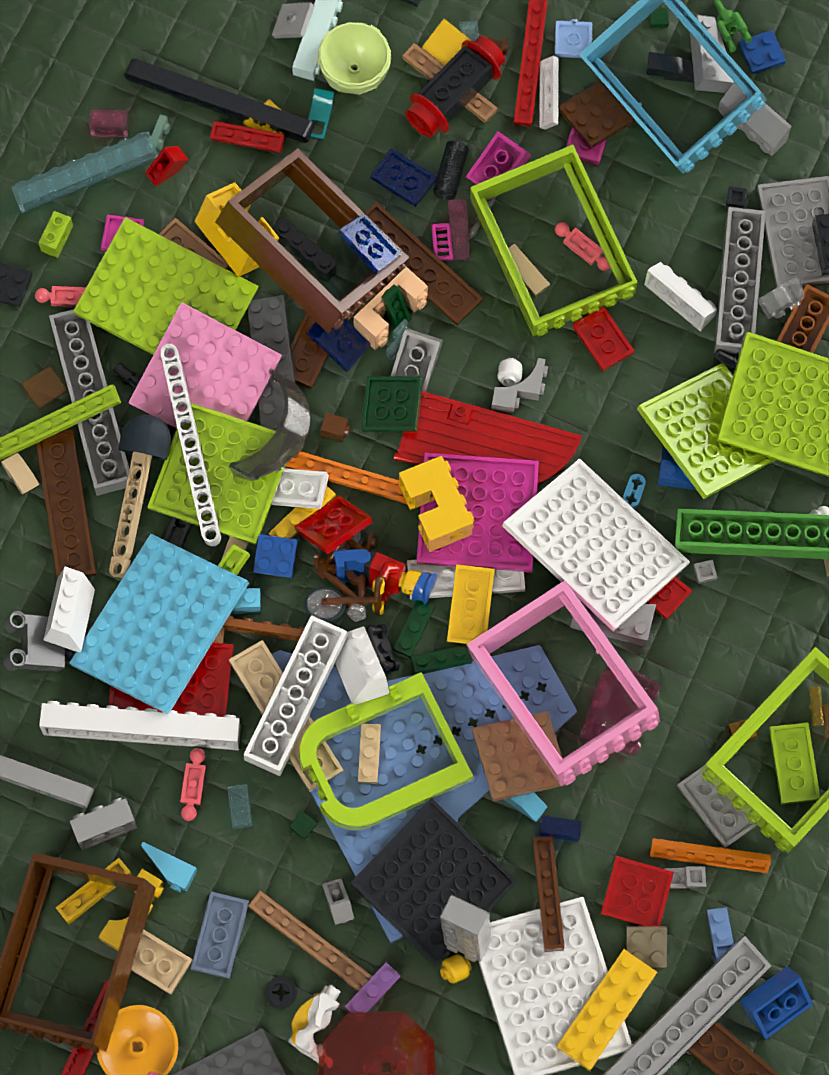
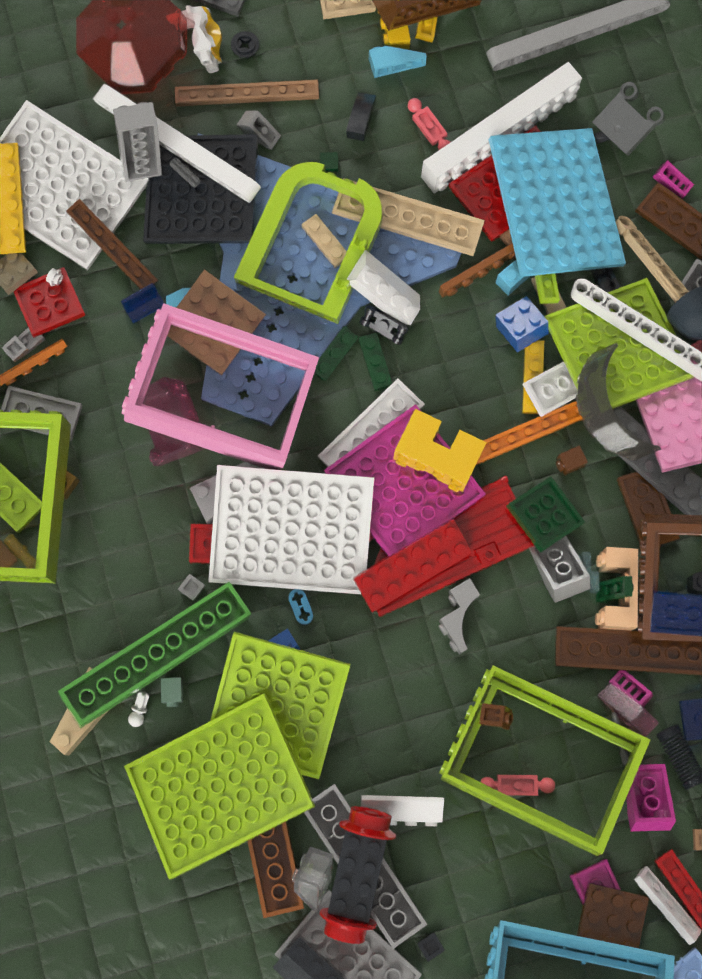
camera: 140 degrees right, 5 degrees up
white slope [43,567,95,653] -> none
light grey brick [70,798,137,850] -> none
sand blue tile [191,892,250,979] -> none
clear light blue slope [227,784,253,829] -> none
white brick [244,615,347,776] -> none
red plate [294,496,373,554] -> none
piece [304,530,437,622] -> none
clear blue plate [306,319,371,372] -> none
medium lavender plate [345,963,401,1021] -> none
yellow plate [447,564,495,644] -> none
white head [497,358,523,387] -> none
tan tile [508,244,550,297] -> none
red plate [572,306,634,372] -> none
black axle [714,349,738,370] -> none
none -> white plate [46,268,63,286]
none -> white beam [93,84,261,203]
none -> sand green brick [161,677,184,707]
none -> dark grey axle [170,158,201,188]
none -> brick [319,806,396,944]
none -> black slope [346,92,376,141]
none -> red plate [352,519,472,613]
none -> reddish brown bracket [479,703,513,730]
none -> dark pink slope [652,160,694,199]

